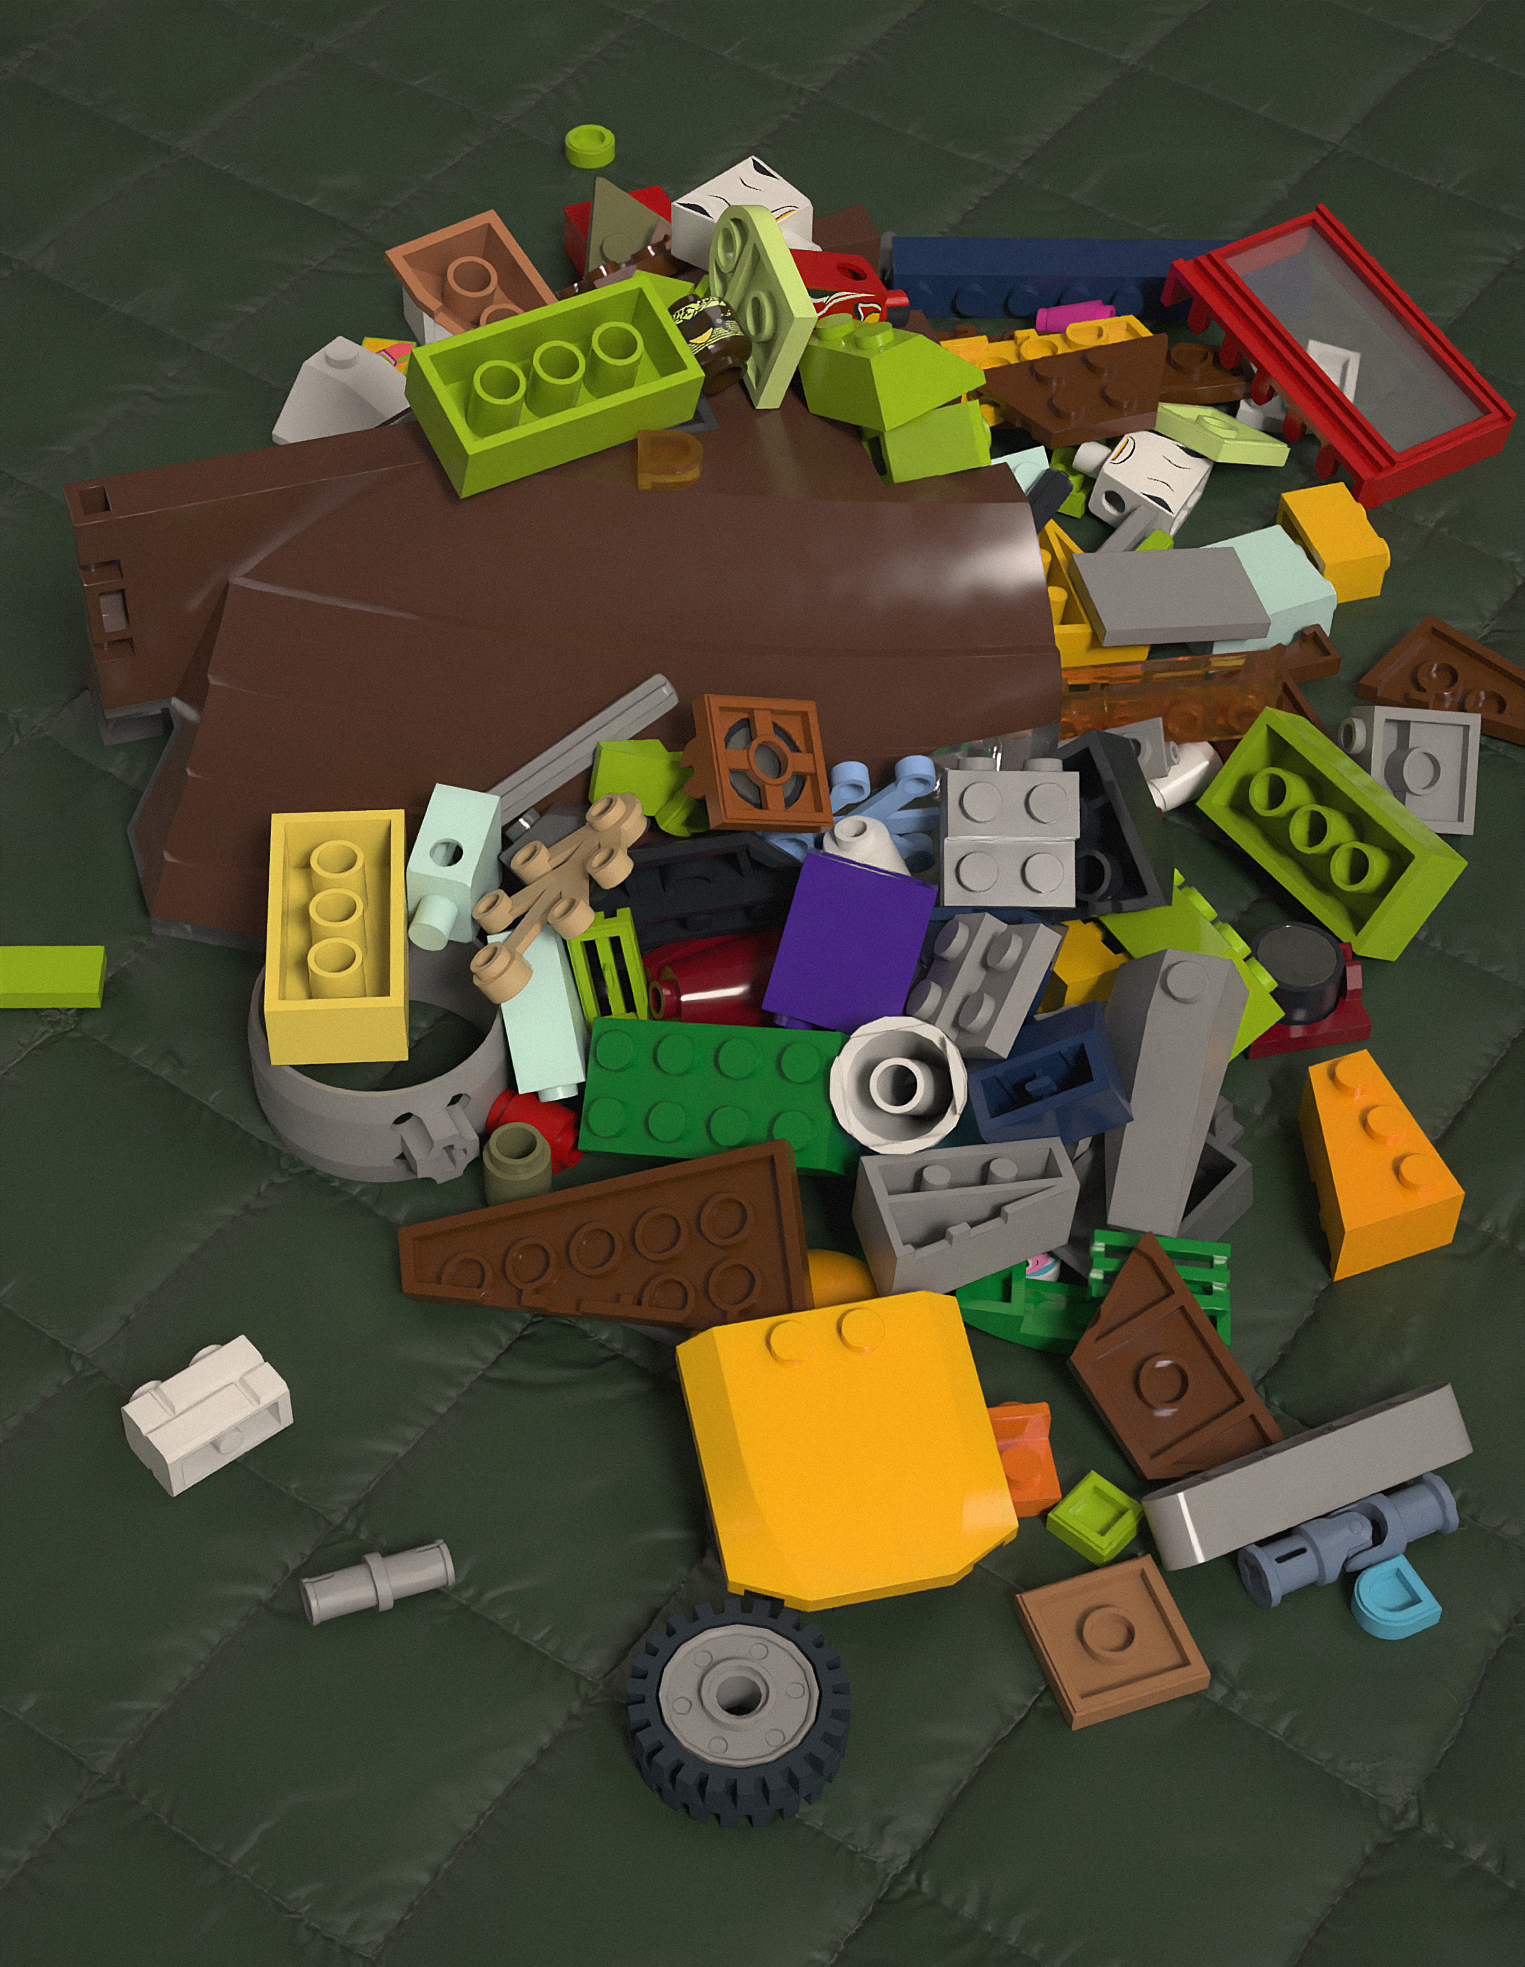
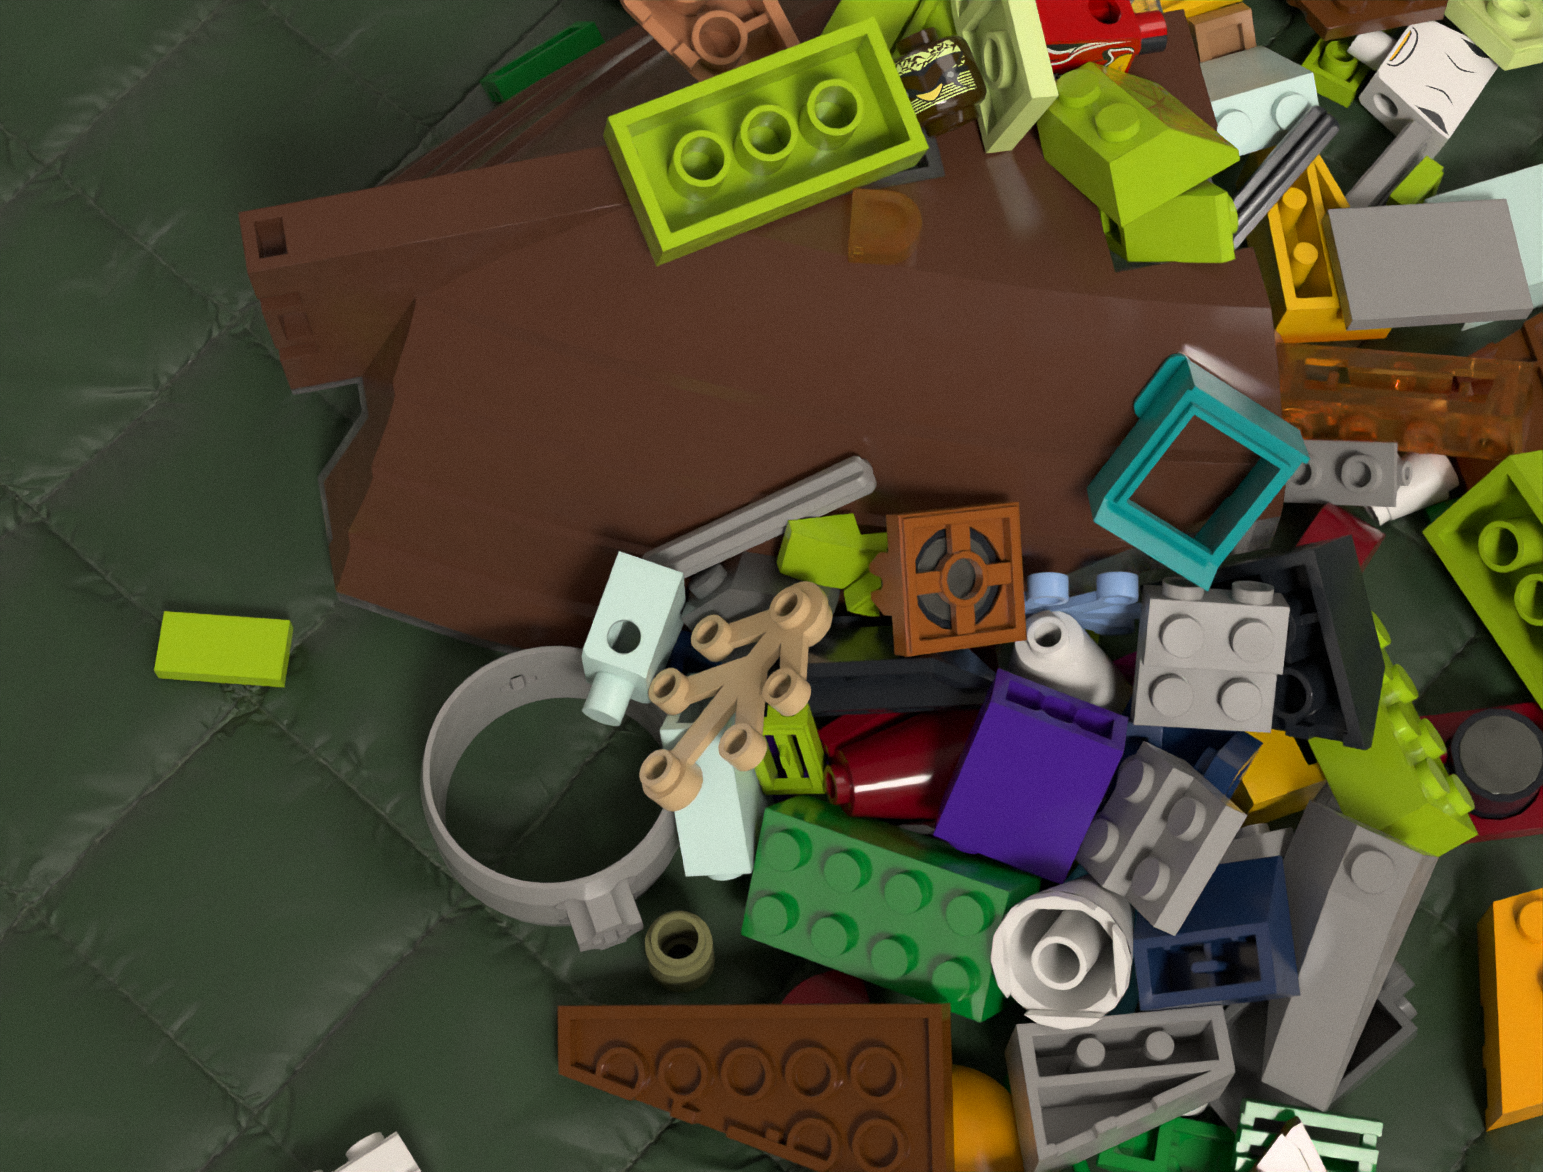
camera: 10 degrees right, 20 degrees up
light yellow brick [264,809,409,1066] -> none
red brick [486,1088,585,1175] -> none
none -> teal piece [1086,354,1310,591]

